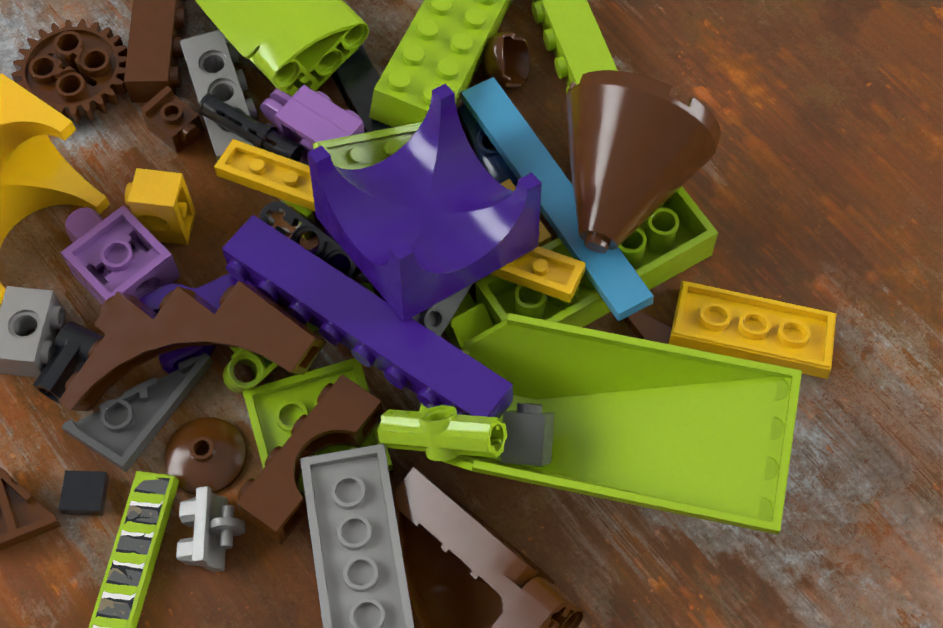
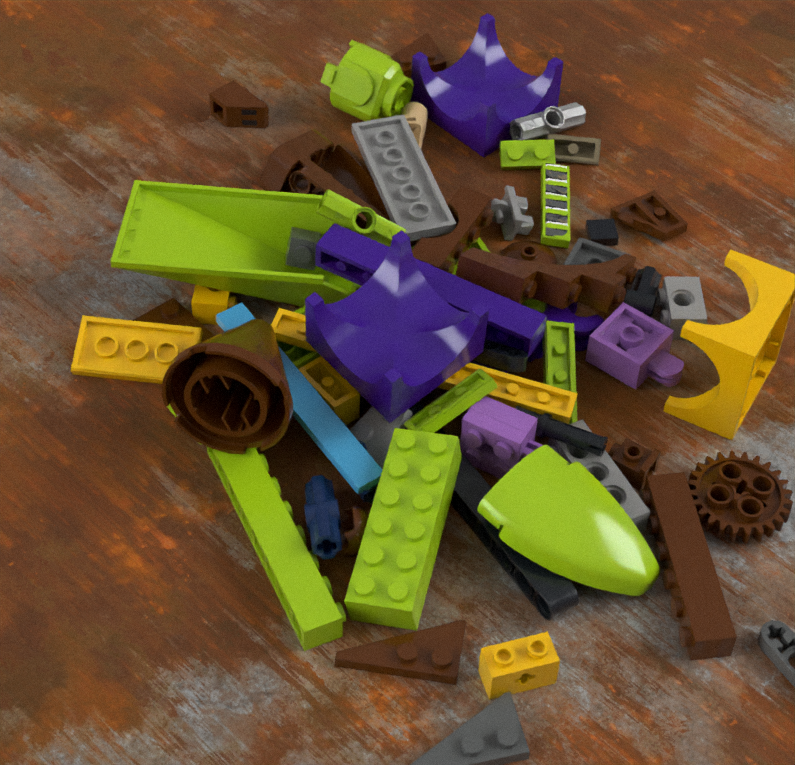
camera: 170 degrees right, 15 degrees down
yellow brick [125,168,196,245] -> none
none -> dark blue piece [304,475,342,560]
none -> lime tile [542,321,578,424]

